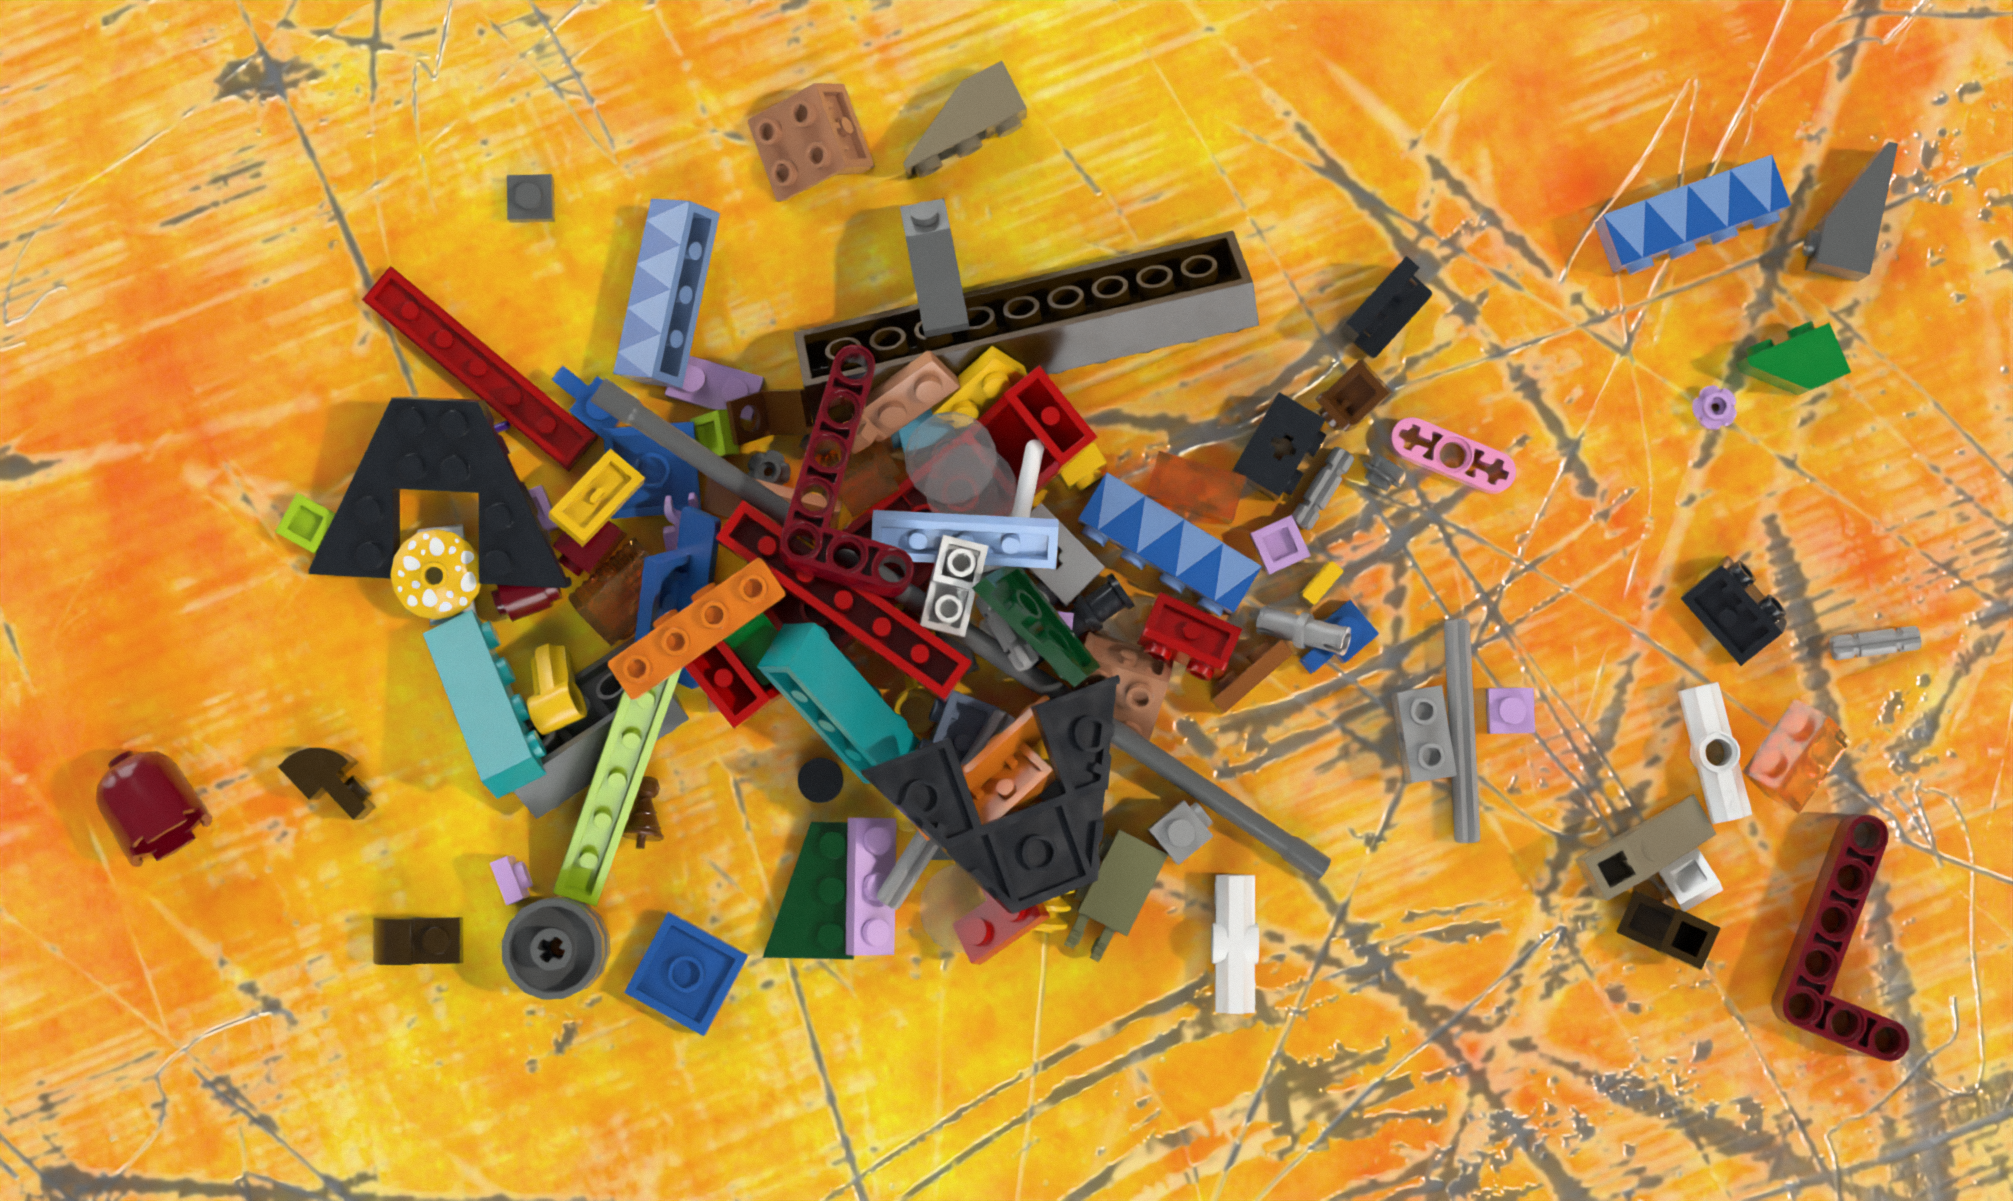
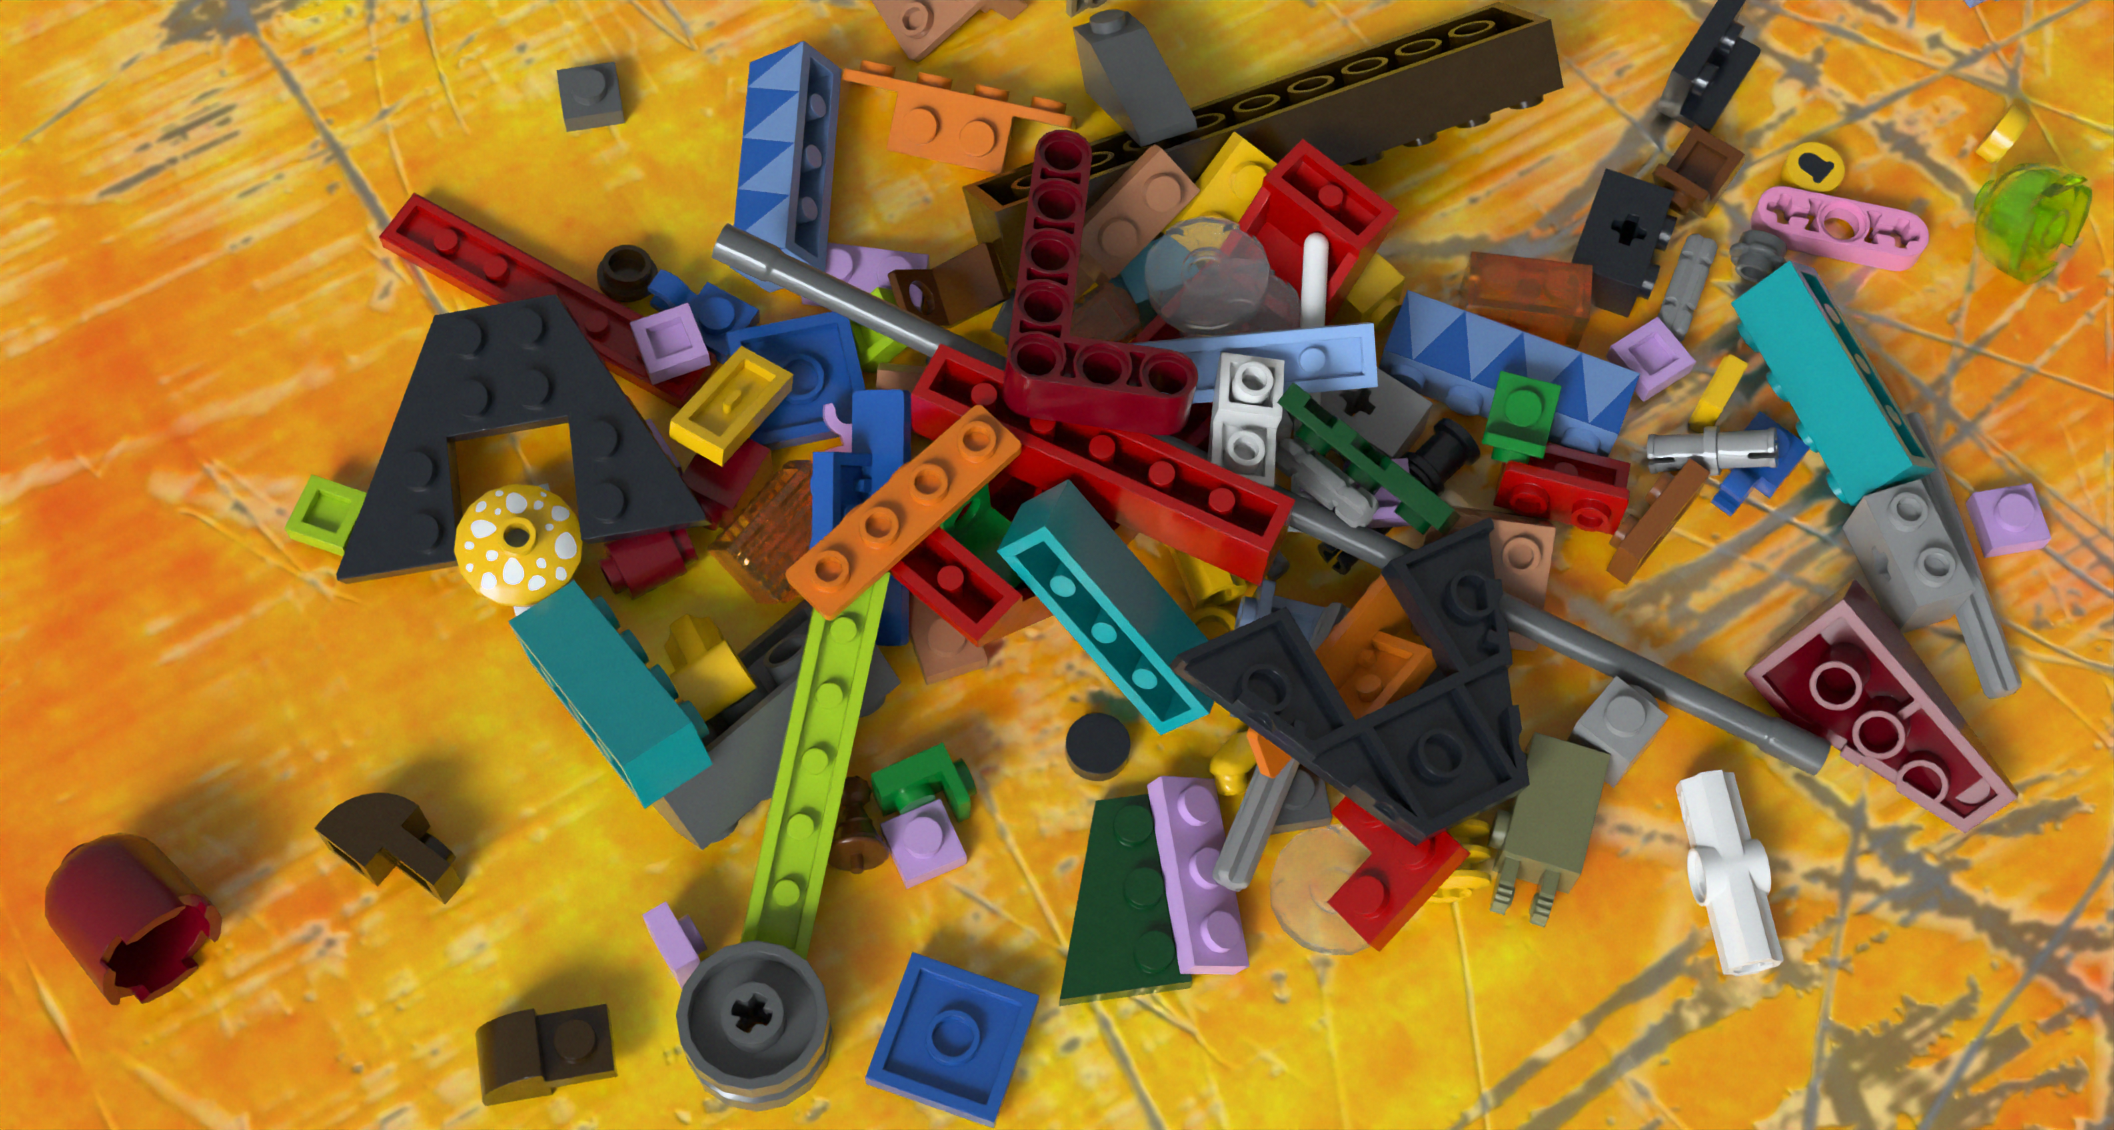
camera: 15 degrees left, 20 degrees down
none -> dark brown plate [597,245,658,302]
none -> lavender plate [630,303,711,385]
none -> orange bracket [842,60,1078,174]
none -> green bracket [871,743,977,823]
none -> lavender plate [880,799,967,889]
none -> green bracket [1482,371,1562,464]
none -> teal brick [1731,261,1936,507]
none -> dark red wedge [1744,578,2019,833]
none -> yellow tile [1781,142,1845,196]
none -> clear neon green cylinder [1974,162,2092,285]
none -> yellow tile [1975,104,2030,164]

